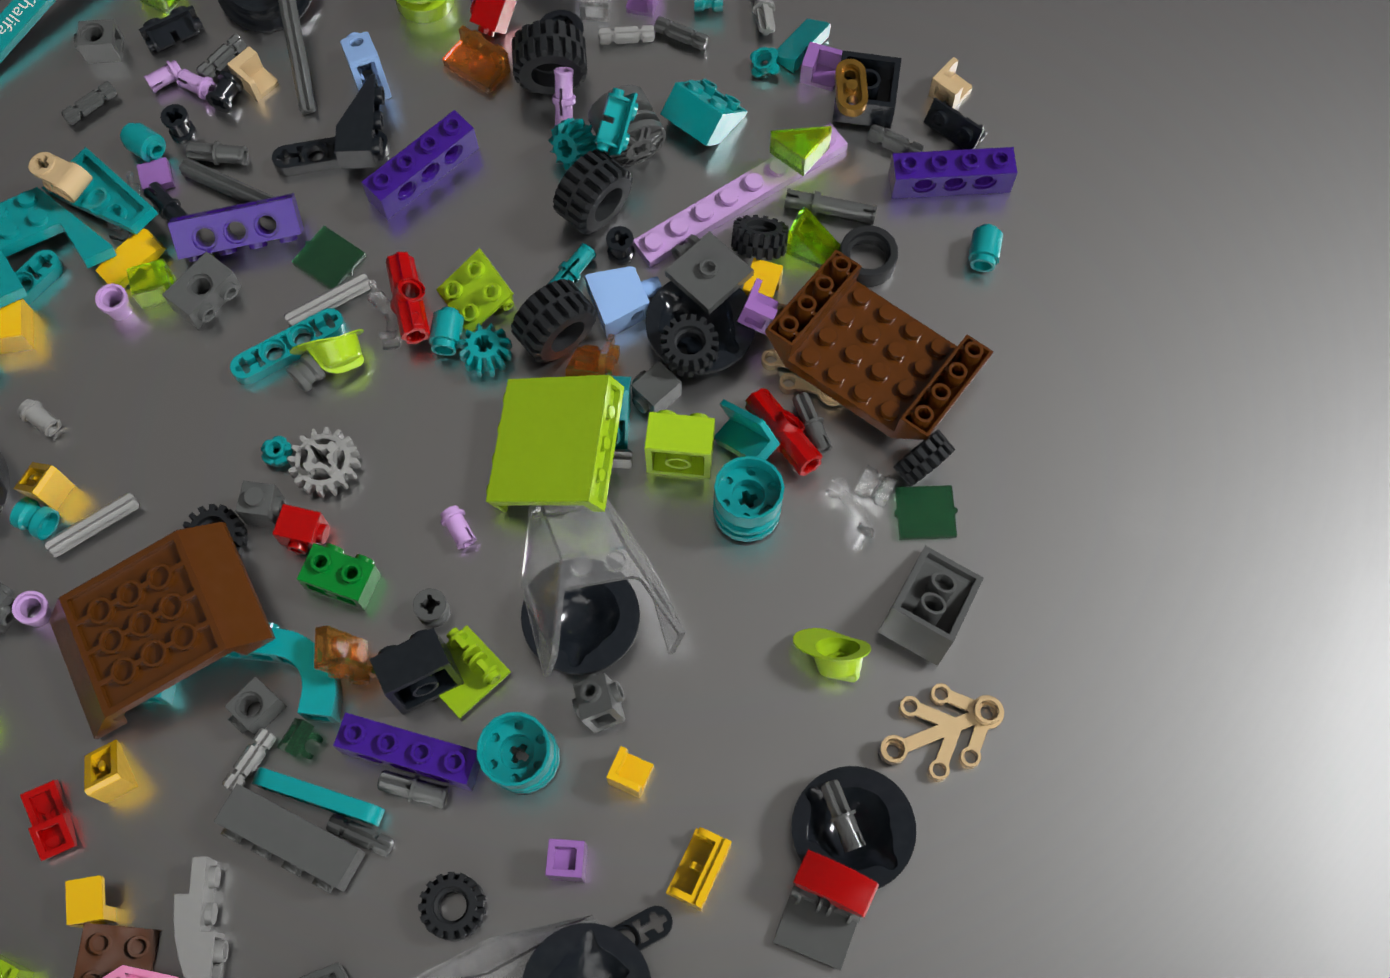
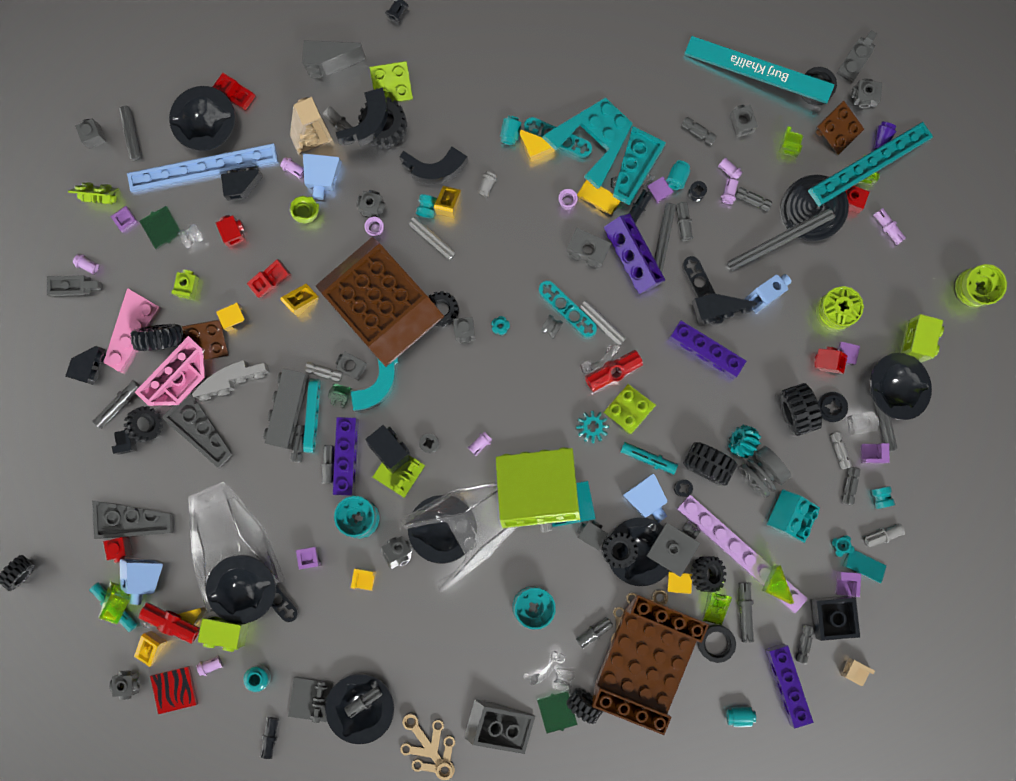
camera: 85 degrees right, 15 degrees up
tan piece [28,152,93,203] -> none
clear neon green panel [127,259,175,309] -> none
black hinge [139,5,204,52] -> none
black bush [206,71,244,112] -> none
tan panel [227,46,279,102] -> none
red brick [272,504,330,554] -> none
light grey gear [287,427,361,498] -> none
lime piece [289,329,364,374] -> none
clear green piece [291,226,366,289] -> none
green brick [297,543,381,610] -> none
clear orange bracket [314,626,377,685] -> none
black tyre [418,872,487,941] -> none
teal brick [429,307,464,356] -> none
clear orange bracket [442,25,511,94] -> none
black tyre [511,279,597,363] -> none
lavender pin [552,67,576,127] -> none
clear orange bracket [565,334,620,376] -> none
teal hinge [594,88,638,156] -> none
lime brick [644,410,715,479] -> none
yellow hinge [666,827,732,911] -> none
teal panel [714,399,780,460] -> none
medium lavender panel [737,278,779,335] -> none
red piece [745,388,823,476] -> none
lime piece [793,628,871,683] -> none
red slope [793,849,879,919] -> none
pearl gold plate [834,59,868,117] -> none
black hinge [924,98,987,150] -> none

